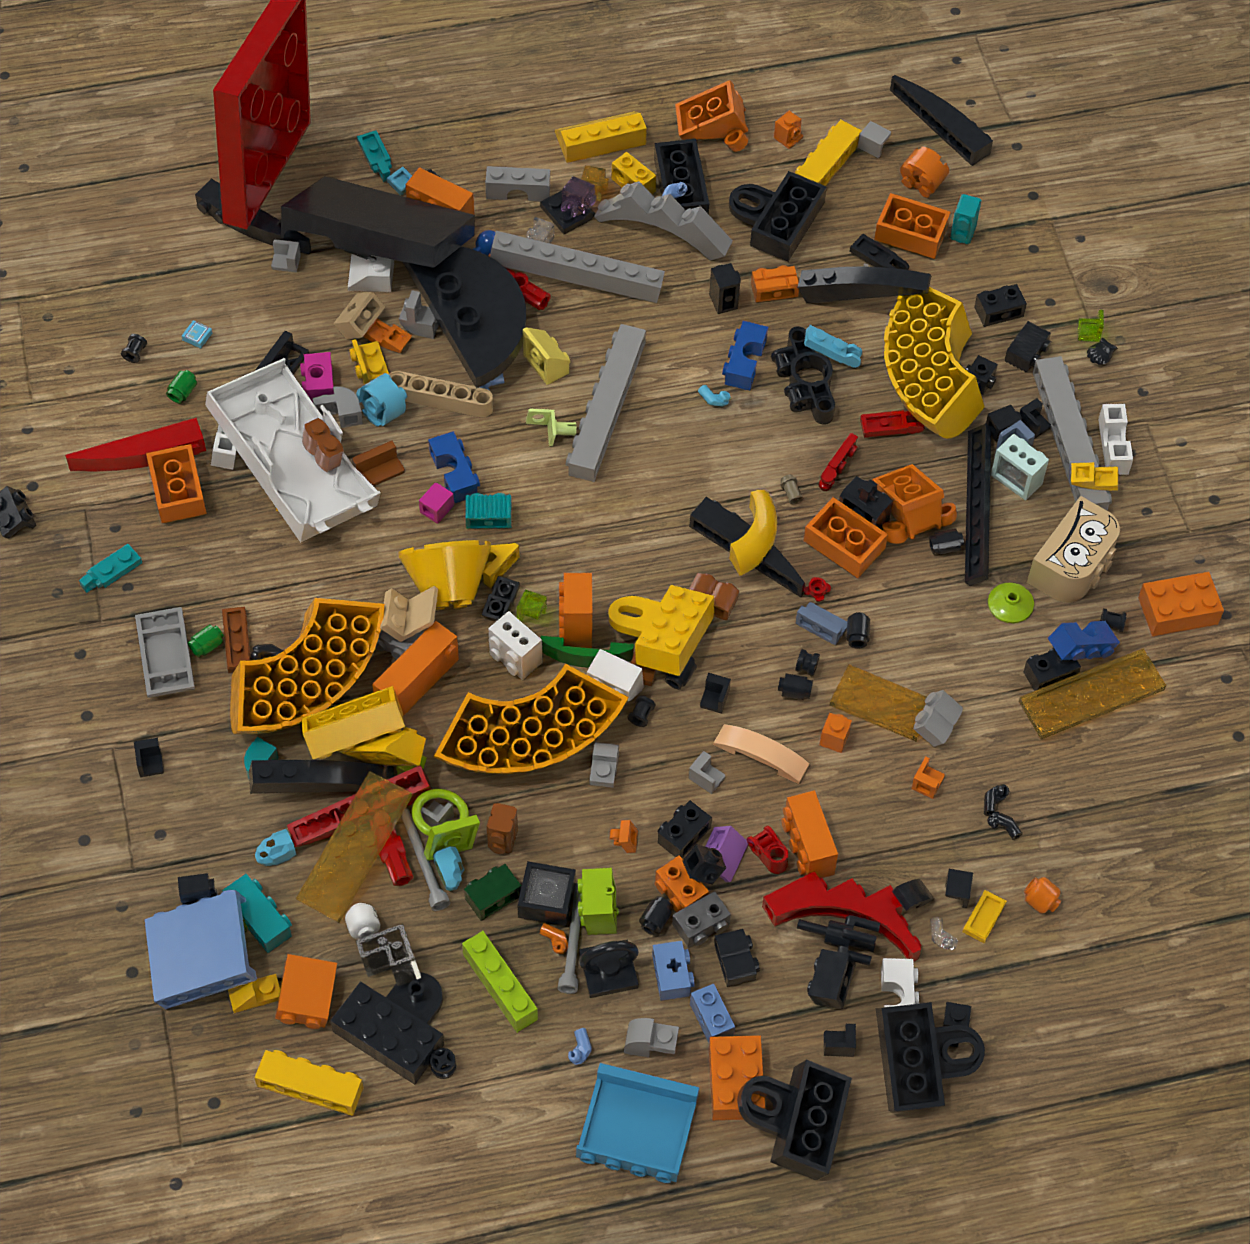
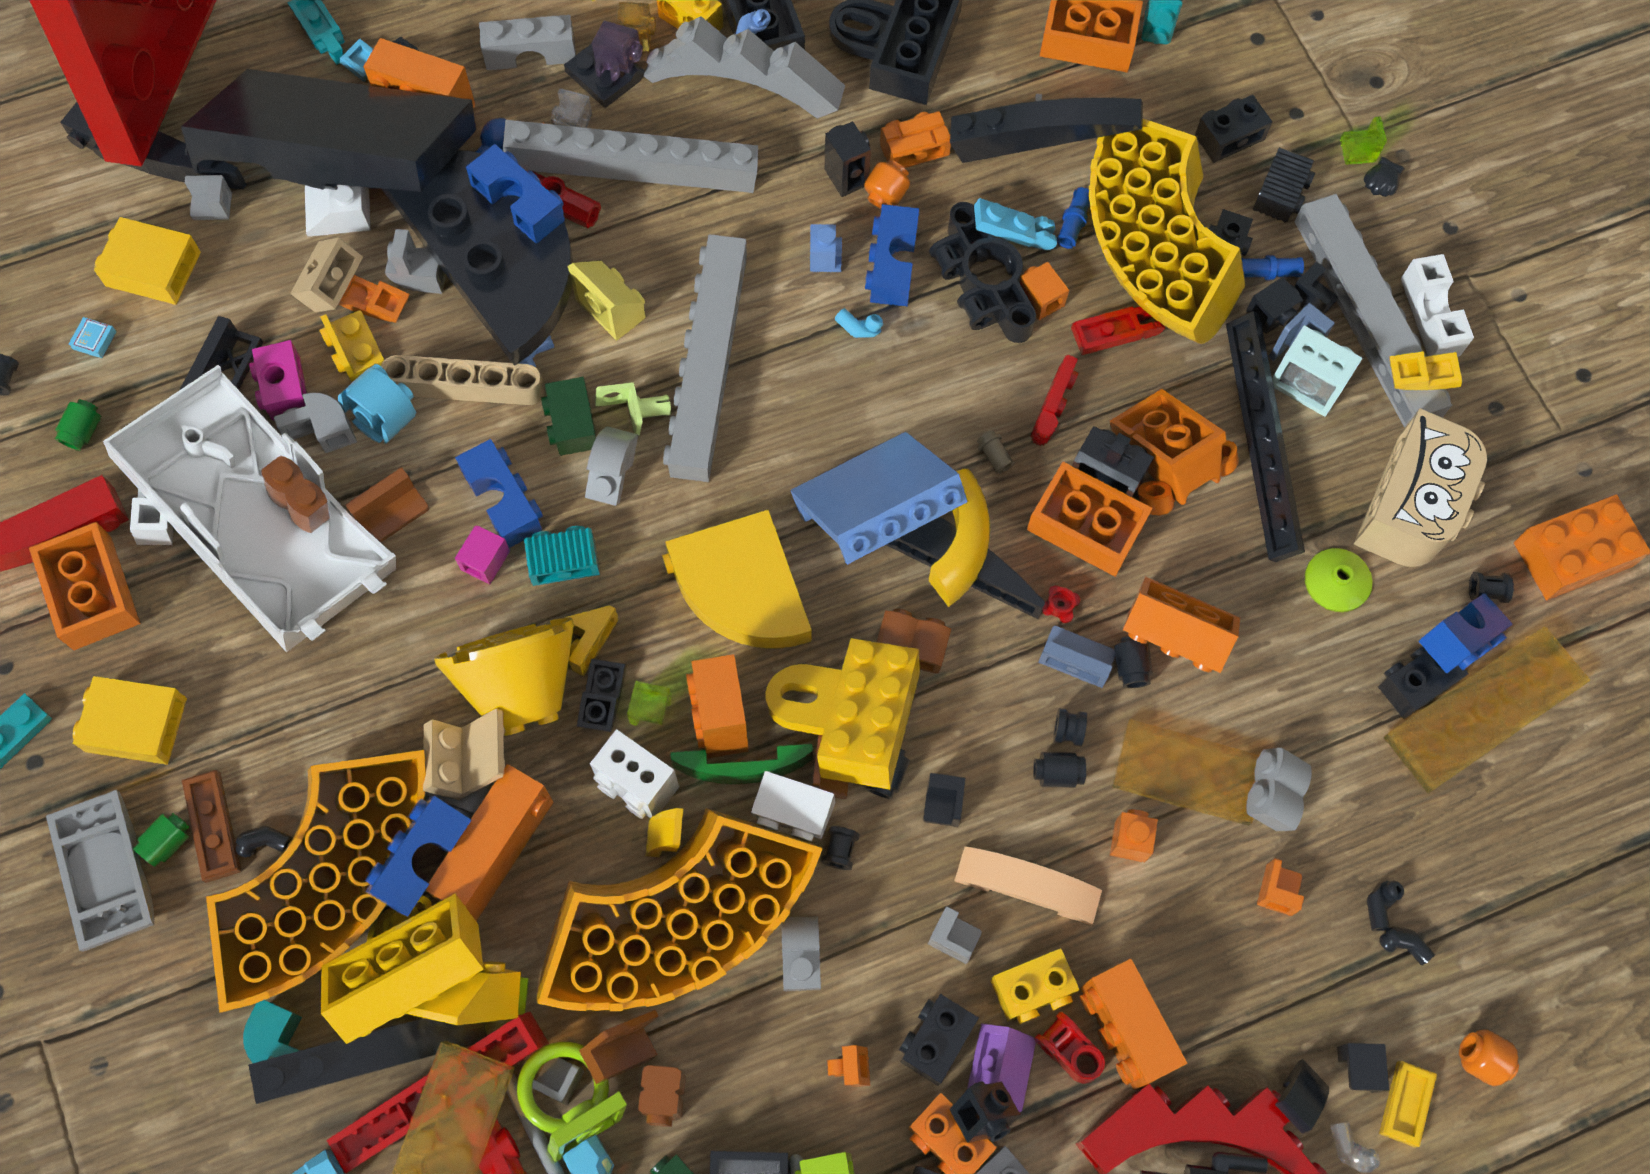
camera: 10 degrees left, 10 degrees up
black panel [134,737,164,778] -> none
black hinge [849,234,910,270] -> none
black brick [929,529,964,555] -> none
none -> yellow brick [72,676,187,765]
none -> yellow brick [94,217,201,305]
none -> blue arch [365,796,471,916]
none -> blue arch [466,144,565,244]
none -> dark green brick [541,376,596,456]
none -> dark orange panel [579,1010,659,1085]
none -> light grey brick [585,426,638,506]
none -> yellow slope [645,808,683,857]
none -> yellow brick [662,510,812,648]
none -> medium blue panel [790,432,968,565]
none -> medium blue brick [810,224,842,272]
none -> orange head [864,160,910,209]
none -> yellow brick [990,948,1080,1025]
none -> orange brick [1020,262,1069,320]
none -> blue pin [1057,187,1090,249]
none -> orange brick [1123,576,1240,673]
none -> blue pin [1241,255,1304,280]

